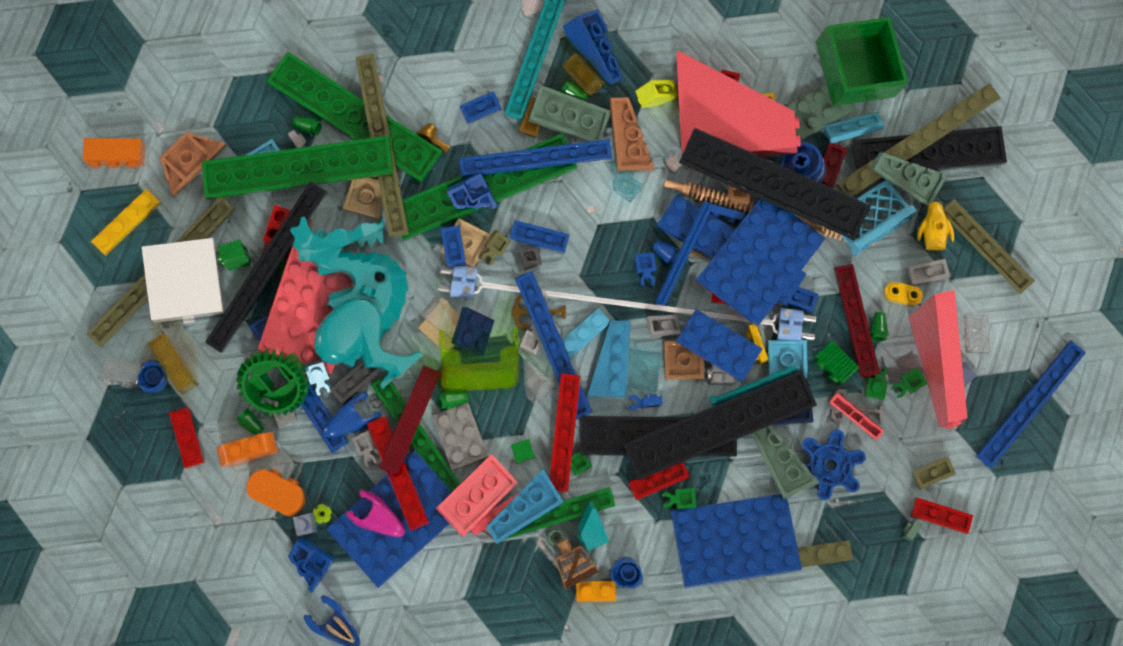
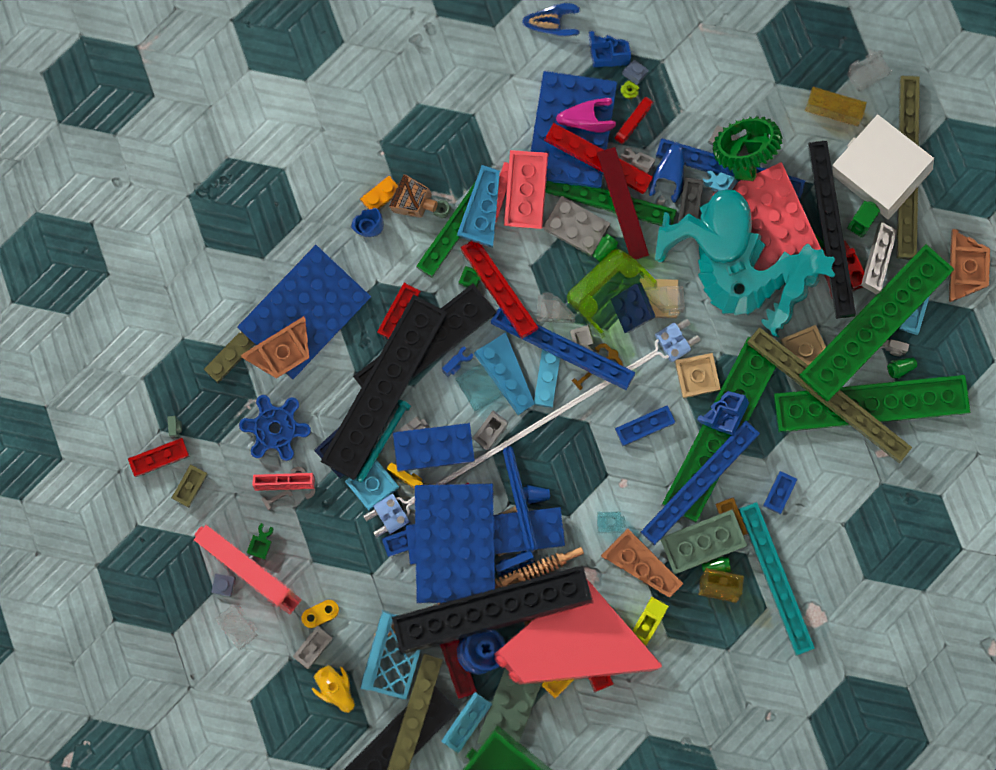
camera: 145 degrees right, 0 degrees up
yellow plate [91,189,161,256] -> none
blue hair [137,360,168,393] -> none
red plate [169,407,205,469] -> none
orange brick [216,432,279,468] -> none
green cone [236,408,265,435] -> none
orange brick [247,469,306,516] -> none
pearl gold bar [417,123,451,154] -> none
blue plate [441,225,466,267] -> none
olive plate [479,230,511,266] -> none
green tile [511,439,535,464] -> none
dark grey tile [517,246,542,271] -> none
blue wedge [563,9,622,85] -> none
teal slope [576,501,609,551] -> none
blue plate [635,252,656,287] -> none
green plate [661,488,696,510] -> none
medium nougat plate [664,341,704,380] -> none
sand green wing [752,426,819,500] -> none
green brick [813,340,859,385] -> none
dark red tile [834,264,880,378] -> none
green plate [864,367,888,401] -> none
sand green wing [870,152,948,207] -> none
green cone [870,312,889,342] -> none
olive plate [943,199,1035,294] -> none
blue tile [975,340,1086,469] -> none
none -> nougat wing [241,316,309,379]
none -> red beam [615,97,654,145]
none -> light grey plate [861,222,897,294]

